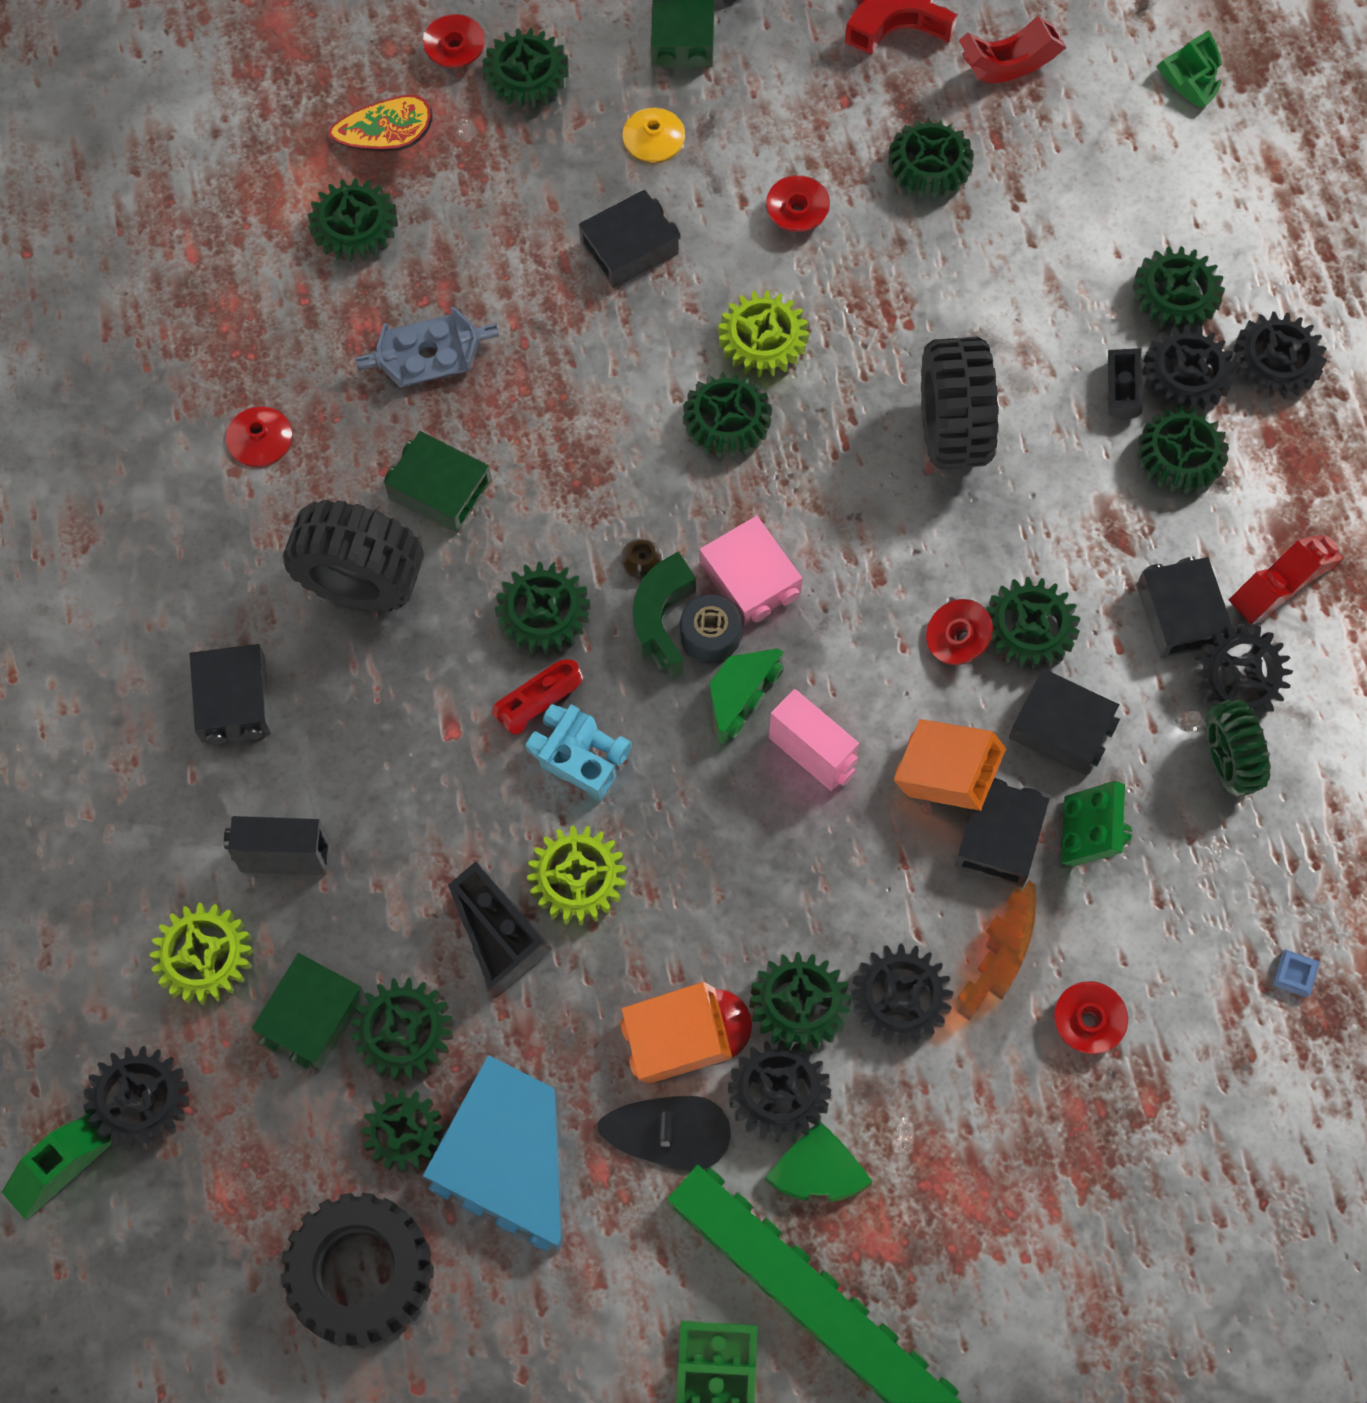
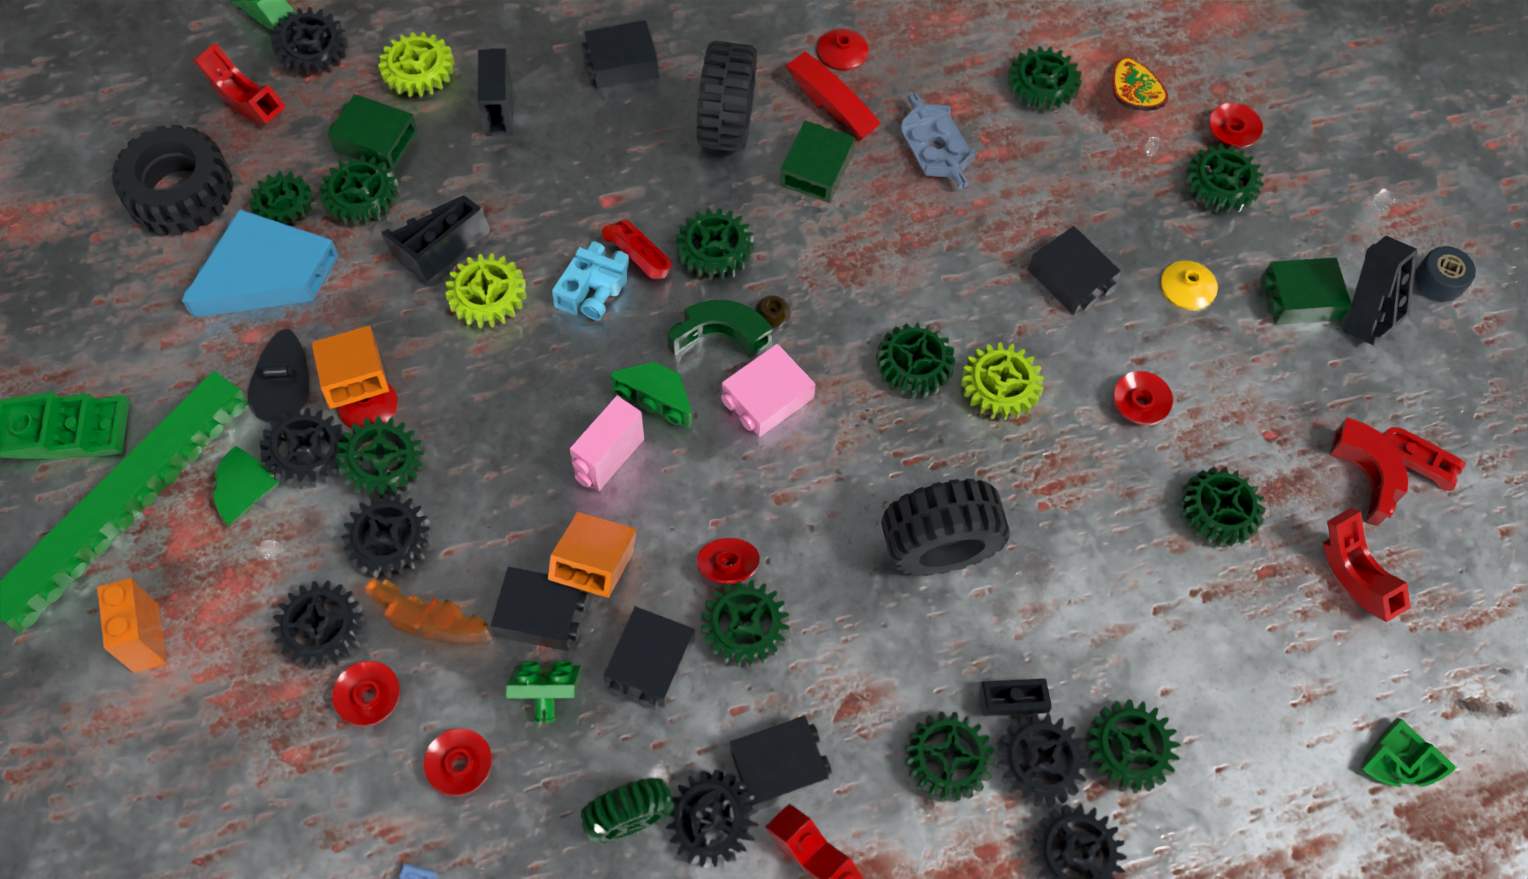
camera: 80 degrees right, 5 degrees down
black wheel [680,594,742,663] -> none
none -> orange brick [97,578,167,673]
none -> red arch [192,43,287,124]
none -> black gear [271,580,366,670]
none -> red dish [424,728,492,796]
none -> red slope [785,51,882,142]

